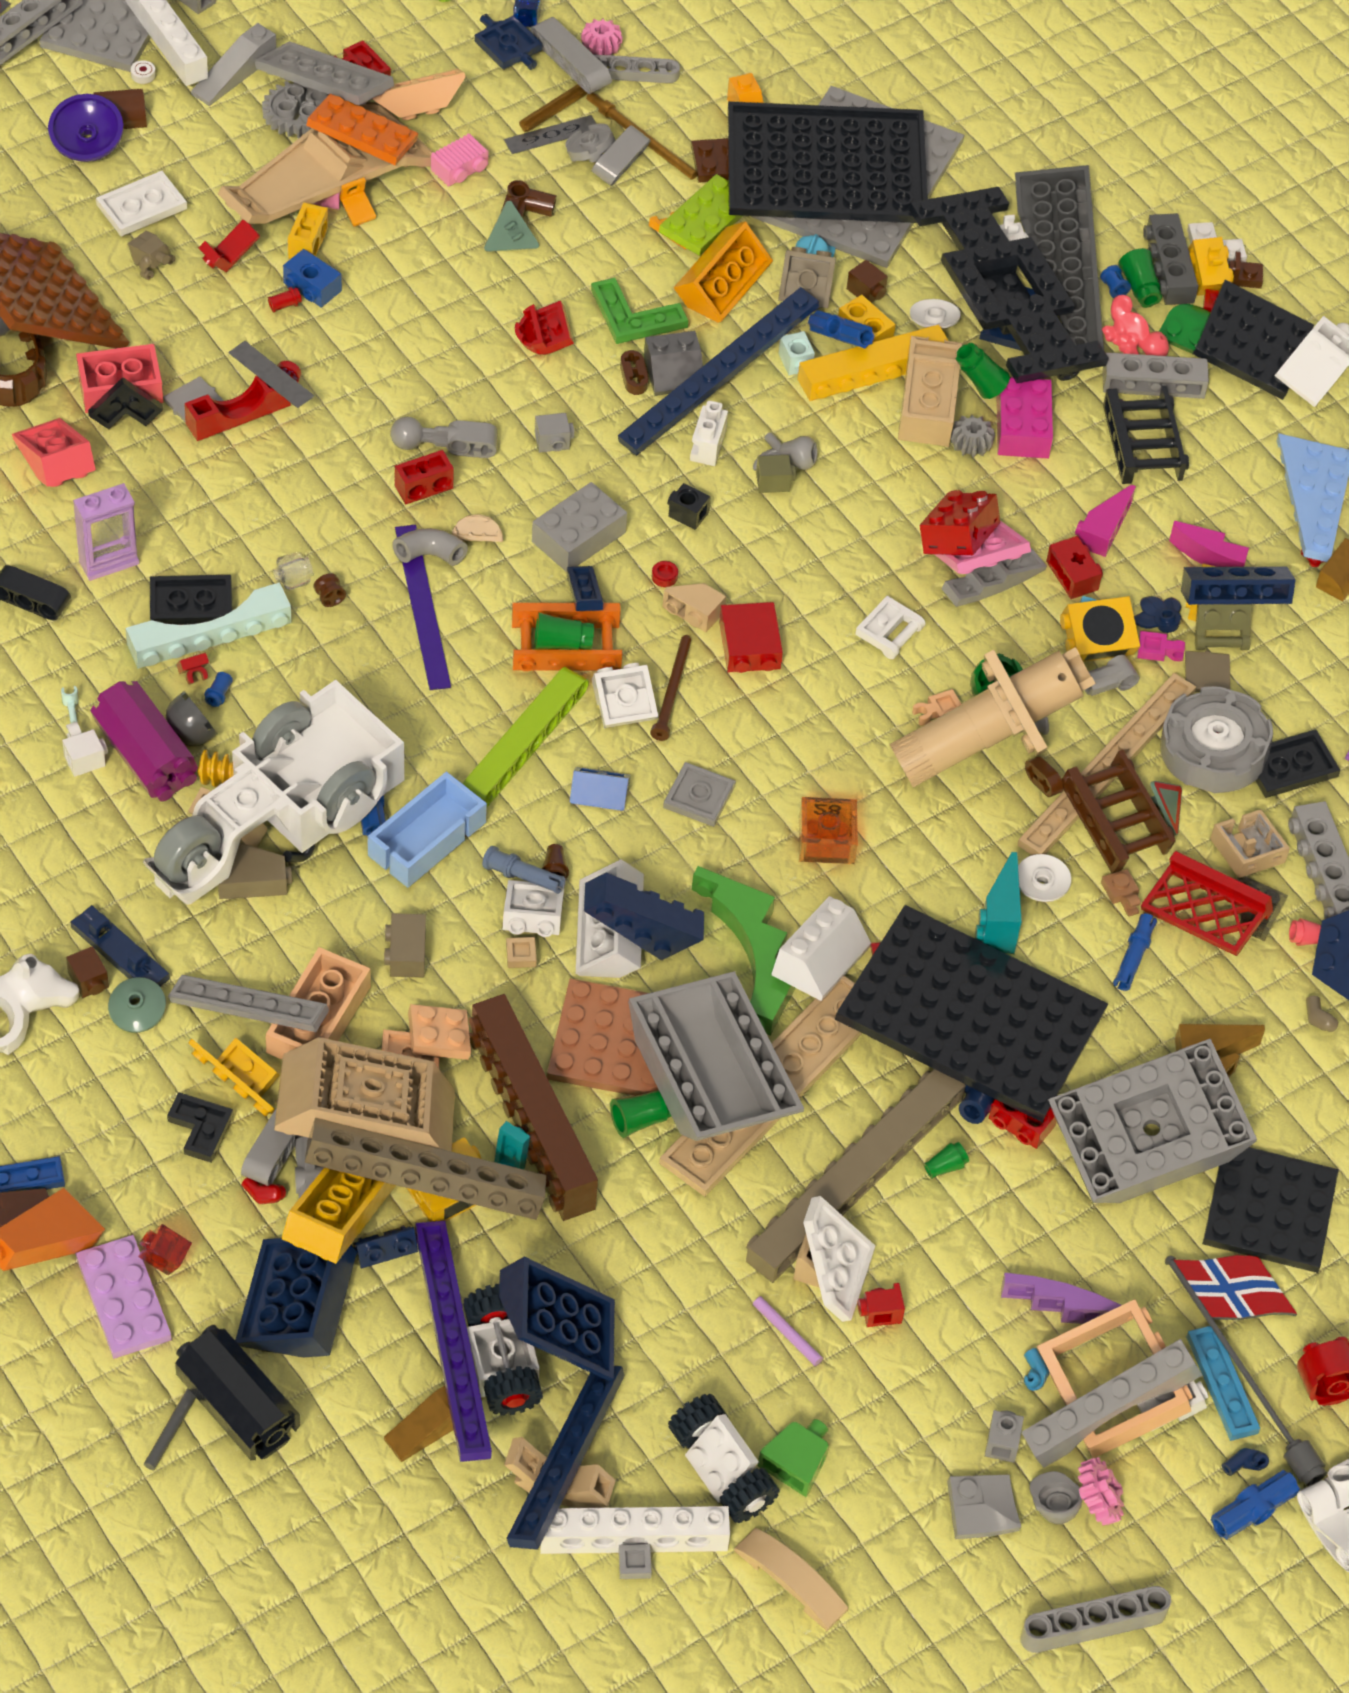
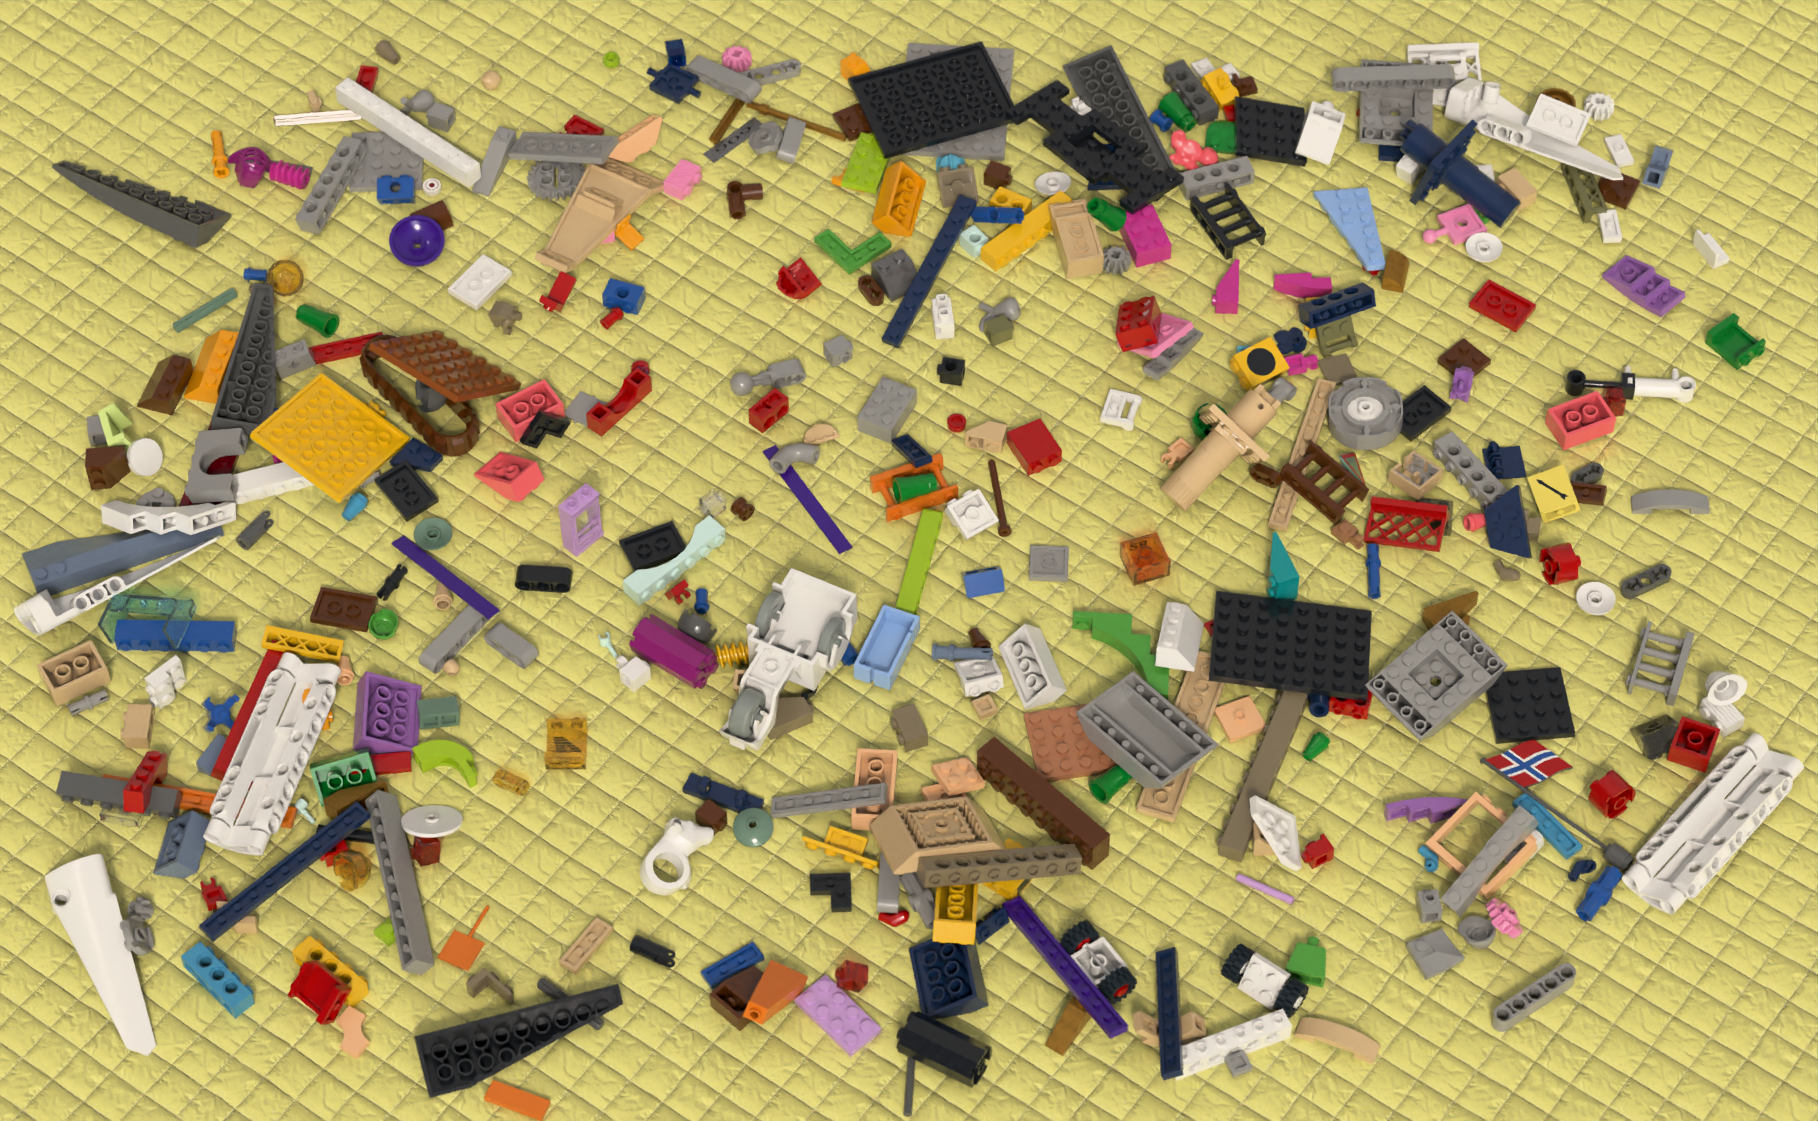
camera: 15 degrees left, 0 degrees up
flat silver sticker [228,341,314,408] -> none
yellow brick [288,202,328,259] -> none
orange plate [306,94,418,165] -> none
sand green piece [484,201,539,251] -> none
teal plate [494,1121,530,1170] -> none
dark blue slope [499,1256,615,1381] -> none
dark blue wedge [584,872,704,960] -> none
white dish [1018,854,1071,902] -> none
red brick [1046,536,1103,599] -> none
none -> blue brick [377,175,415,204]
none -> light nougat plate [1214,696,1266,743]

